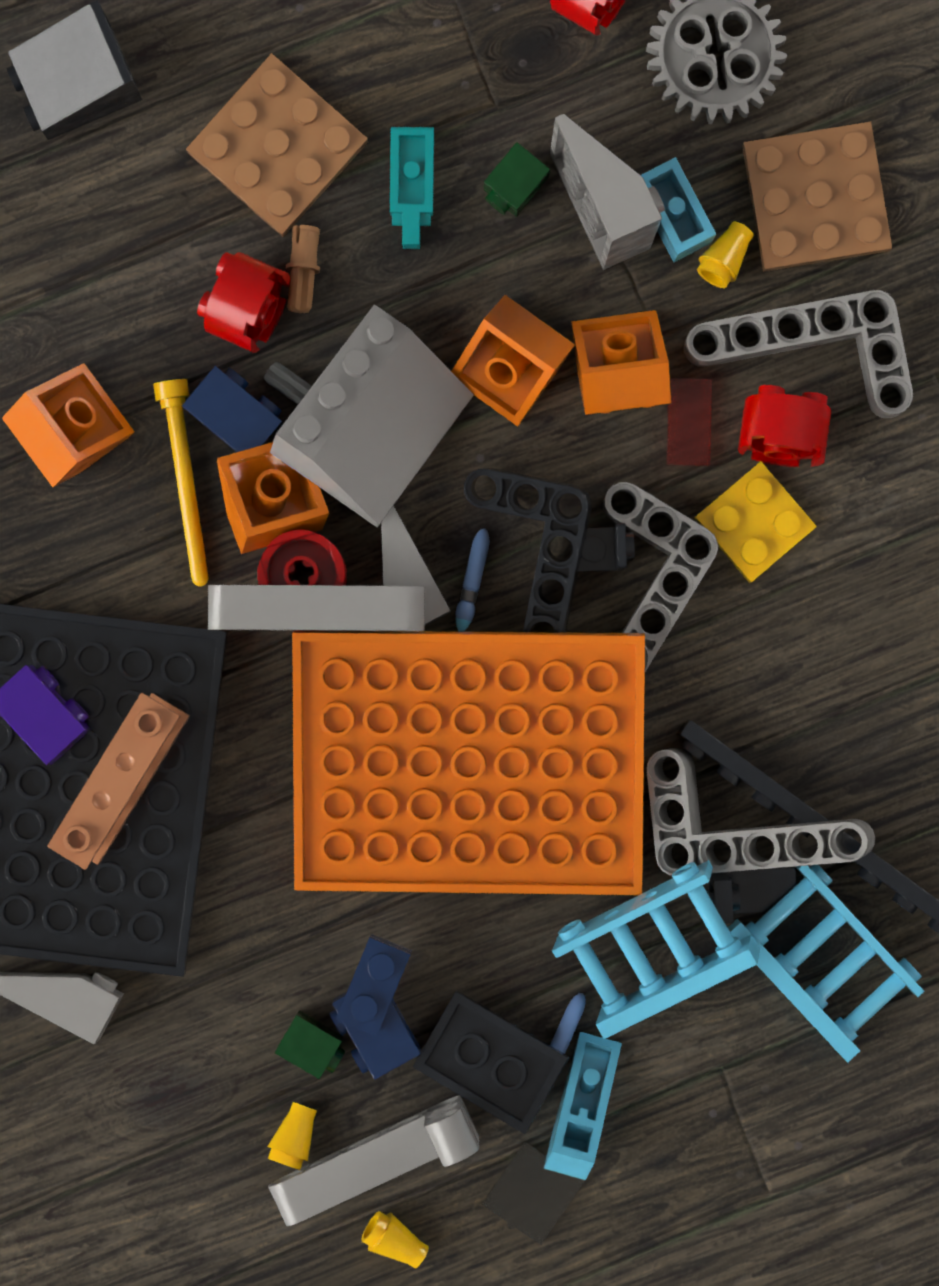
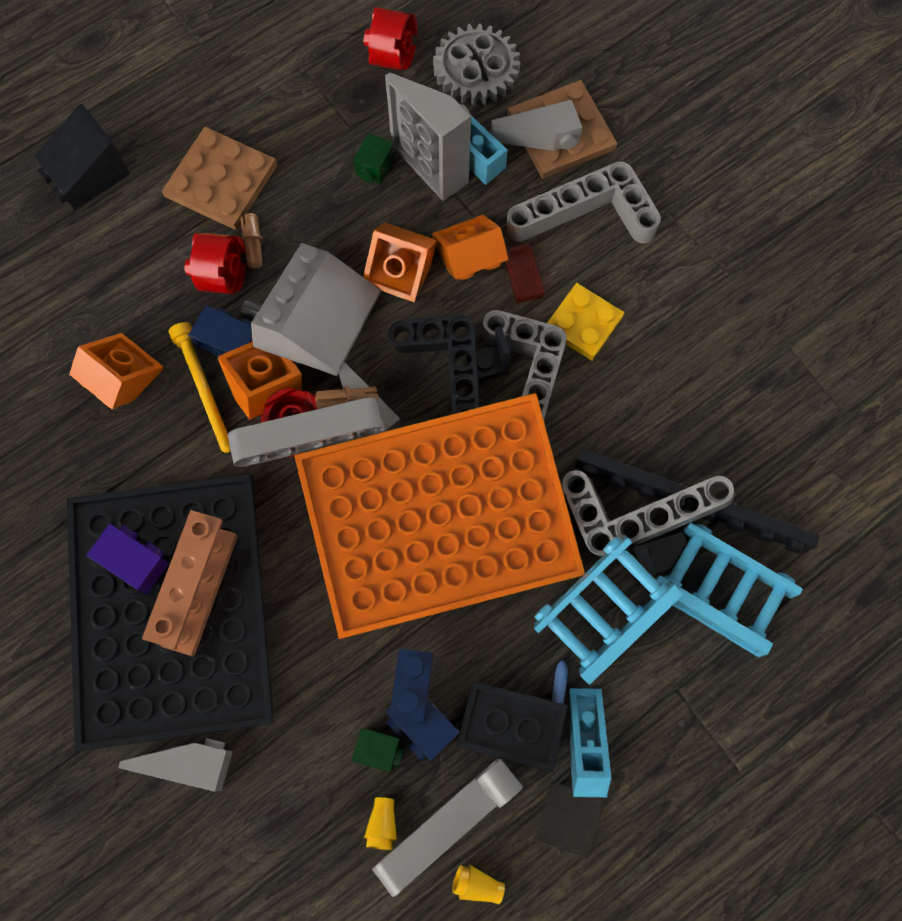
camera: 15 degrees left, 15 degrees down
teal hinge [390,127,434,249] -> none
medium blue piece [455,528,490,632] -> none
yellow cone [697,221,754,288] -> none
red brick [738,385,832,467] -> none
none -> medium nougat axle [315,386,378,409]
none -> light grey slope [490,100,583,151]

